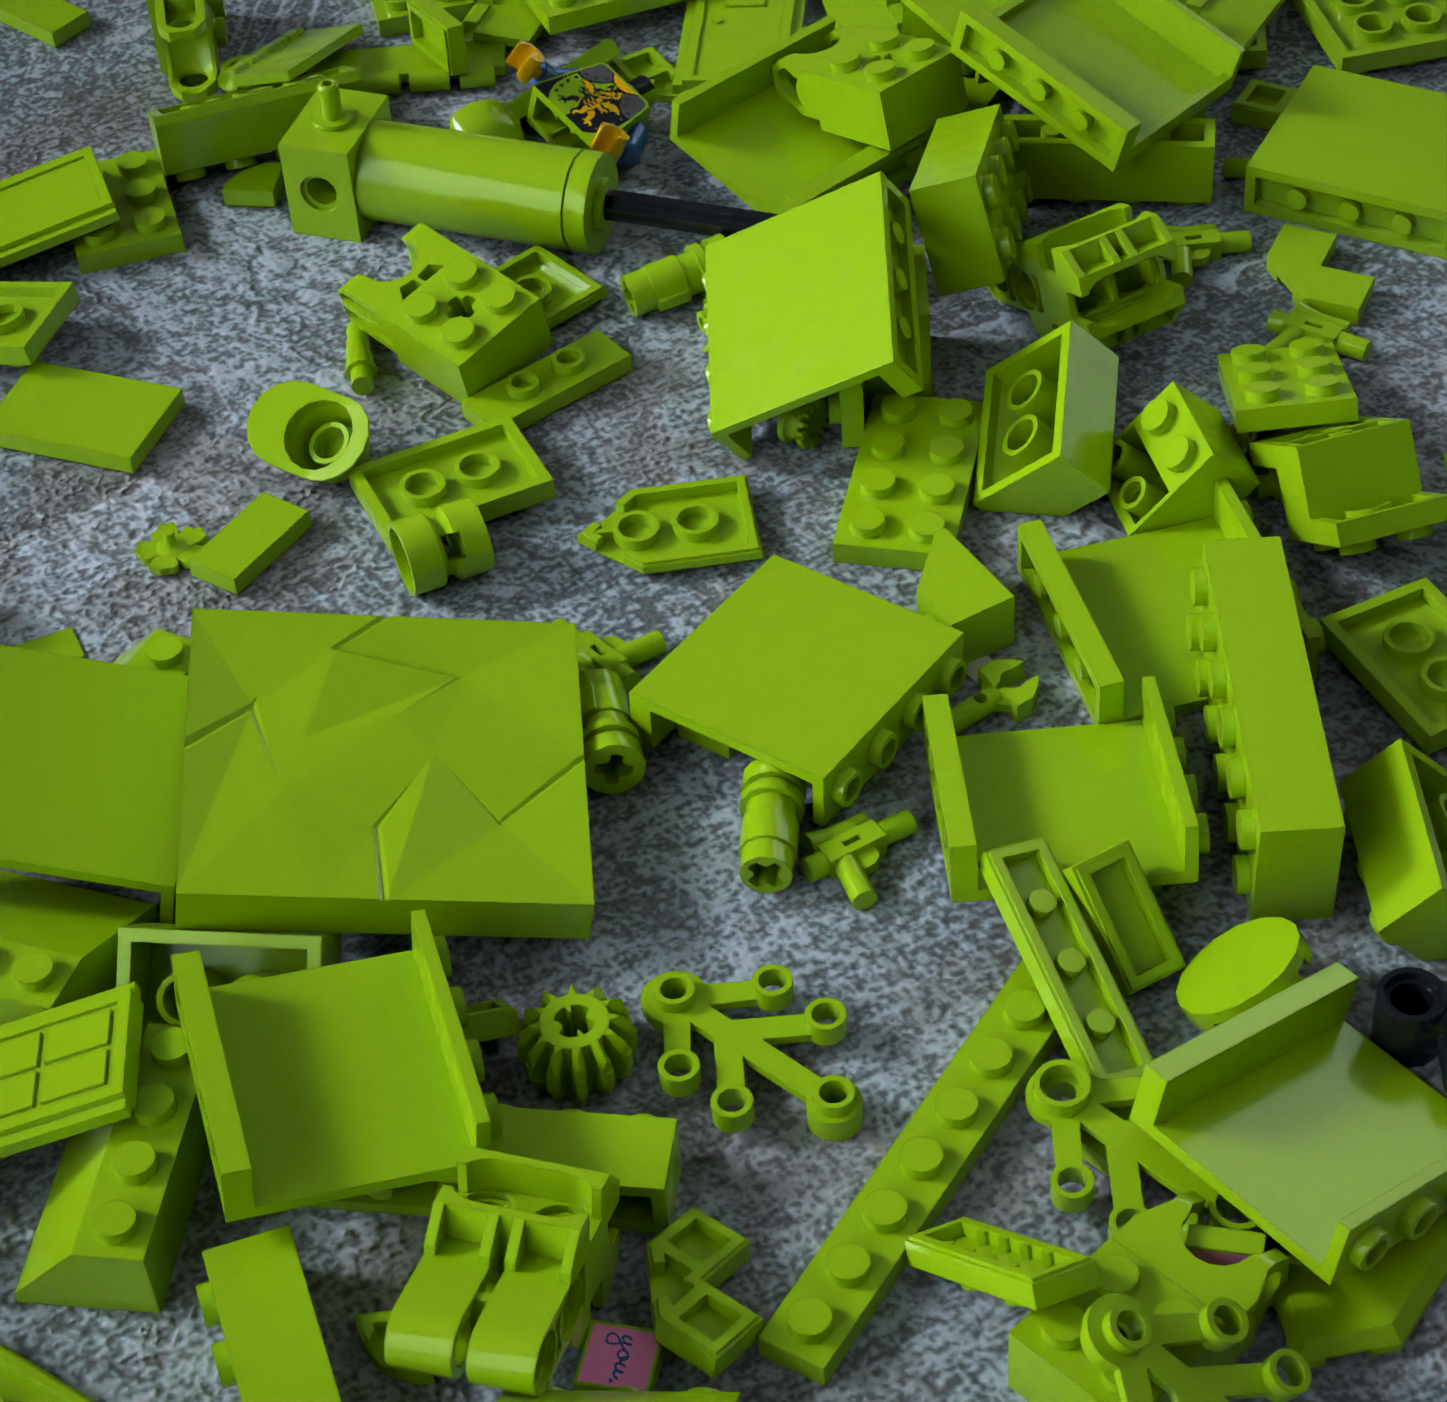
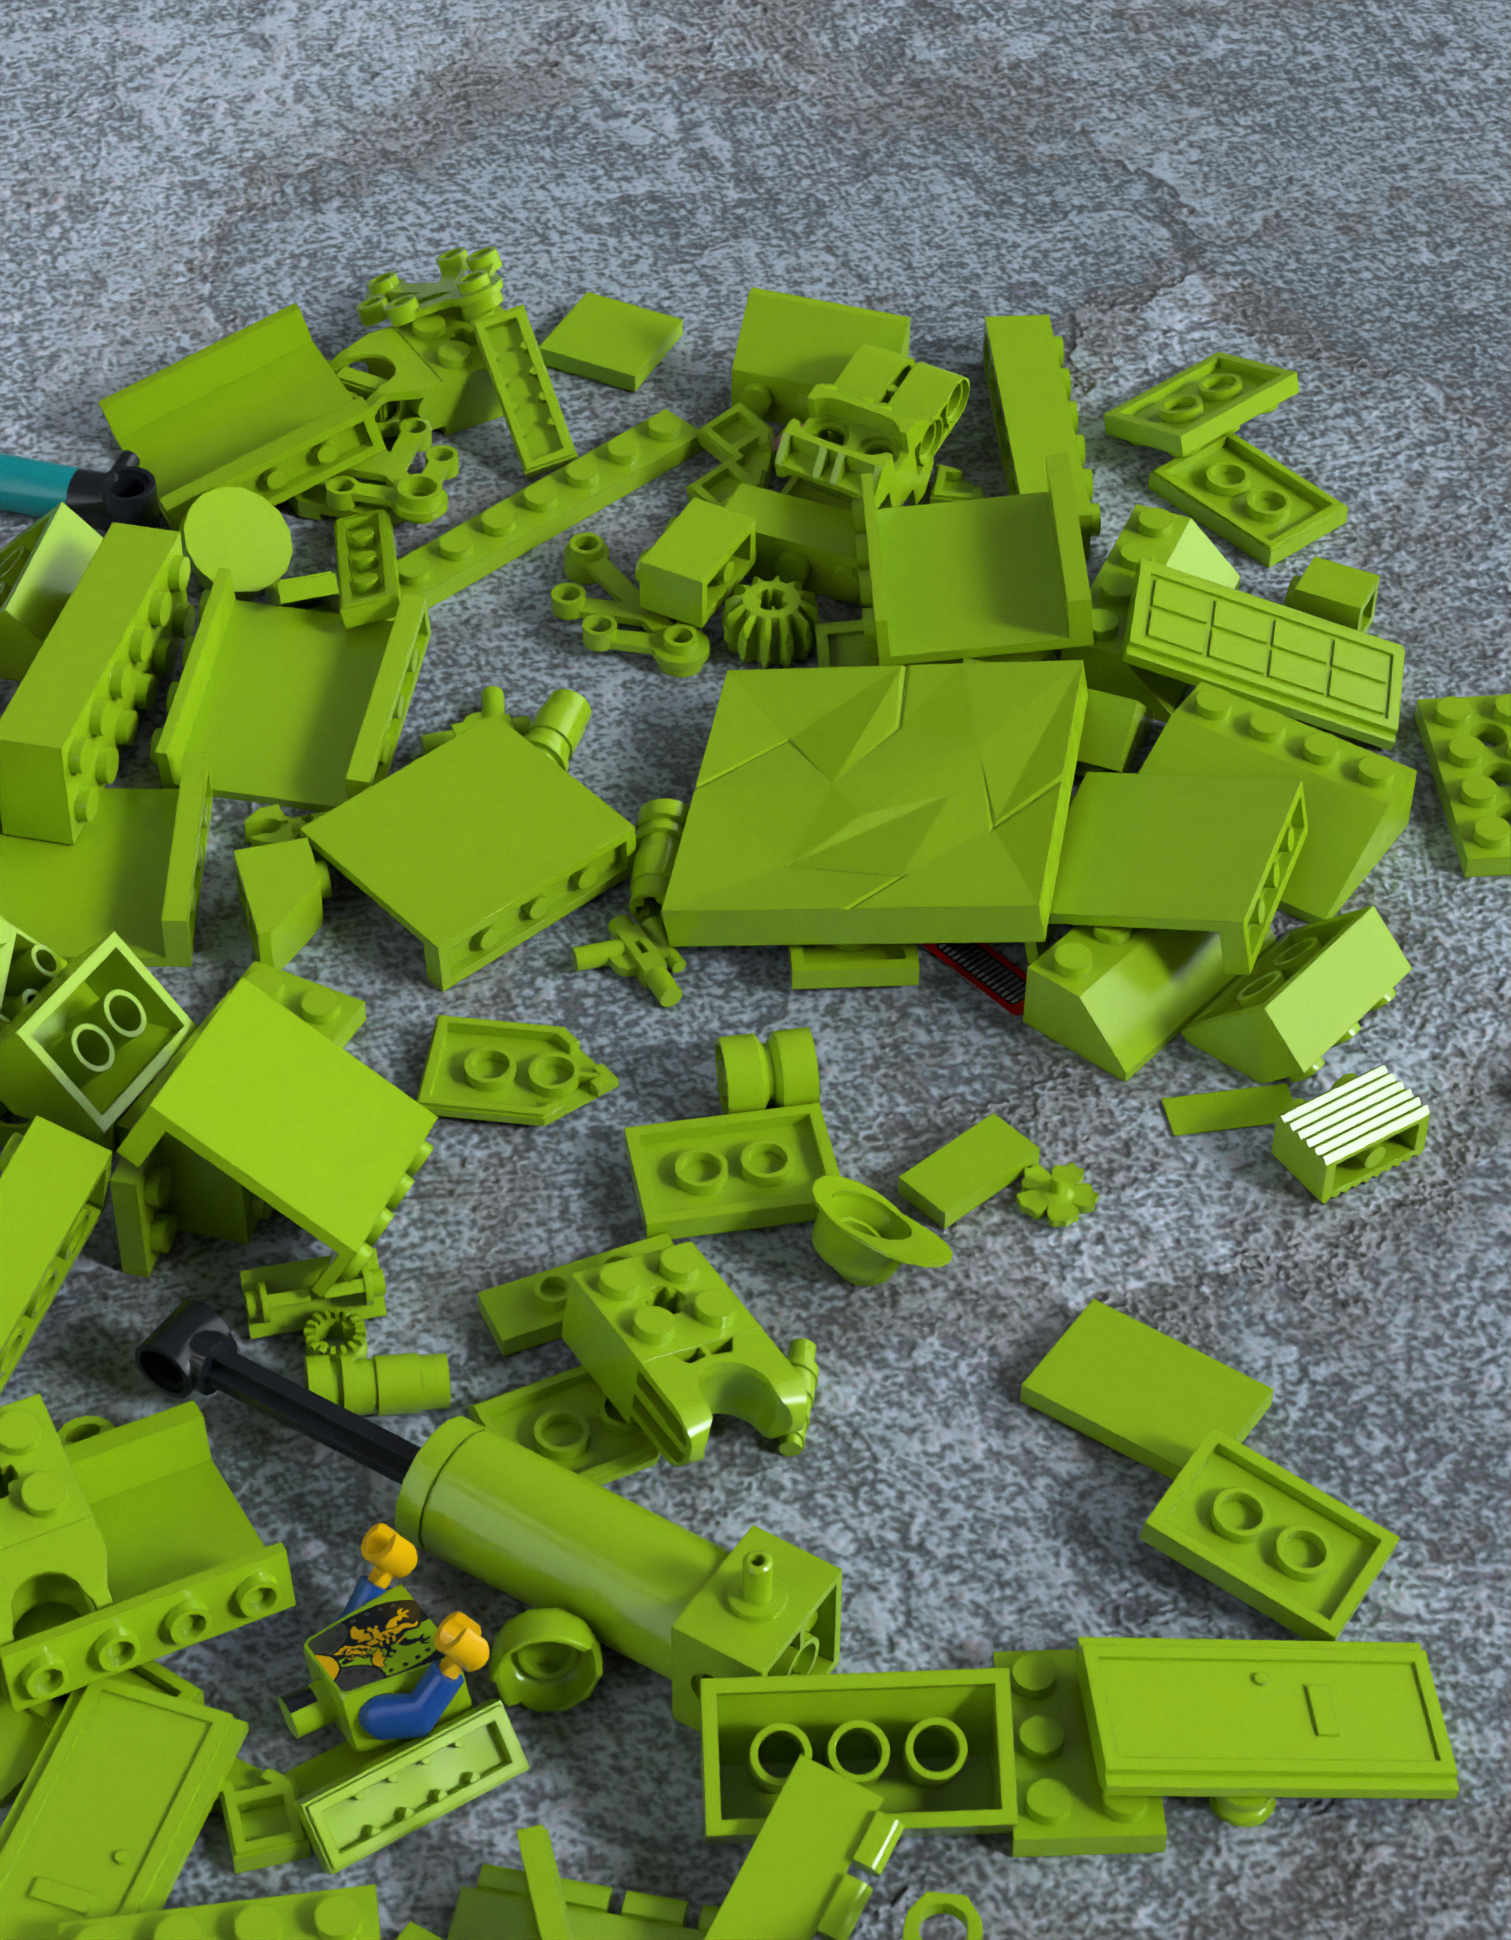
camera: 170 degrees left, 0 degrees up
none -> lime brick [635,497,756,628]

